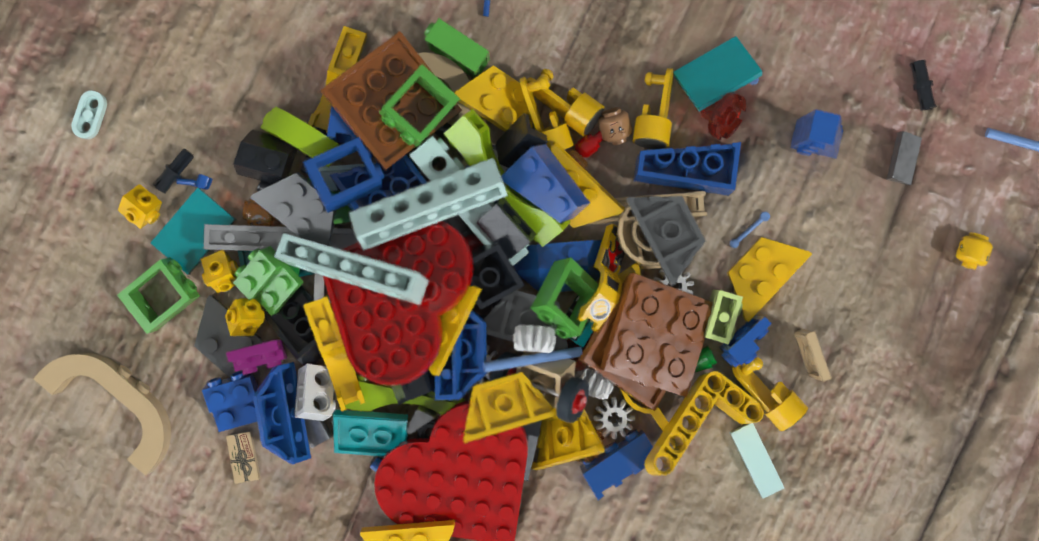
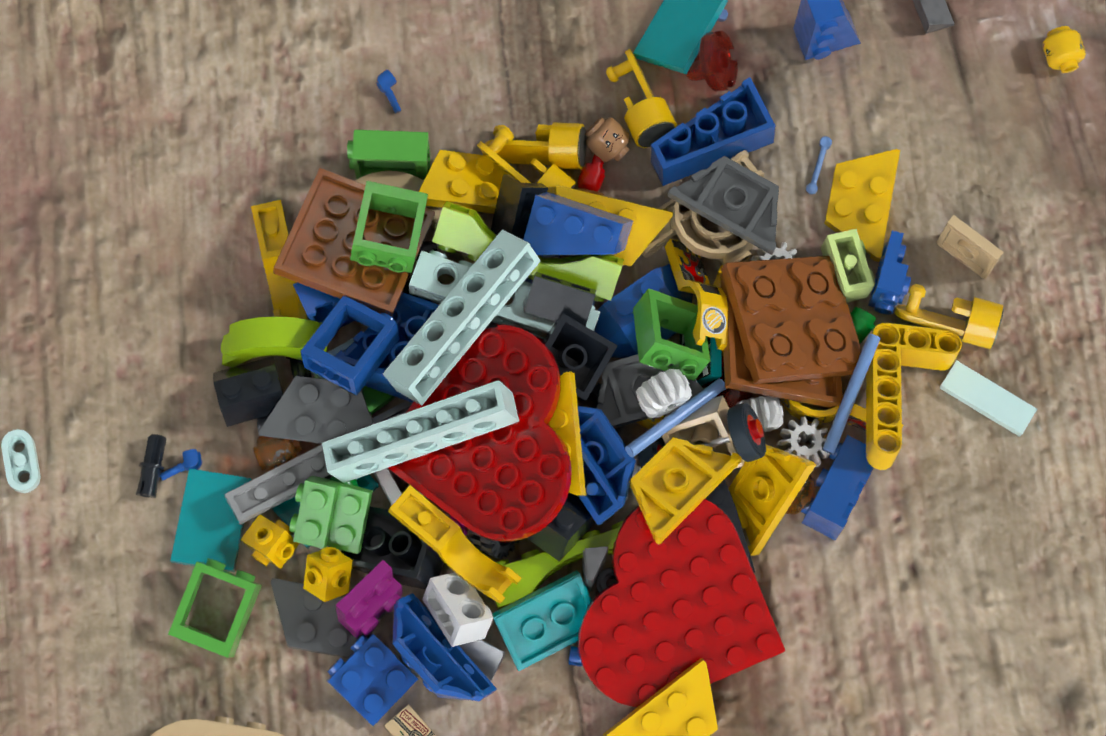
camera: 40 degrees left, 15 degrees down
yellow brick [118,184,162,229] -> none
none -> medium blue bar [822,333,881,455]

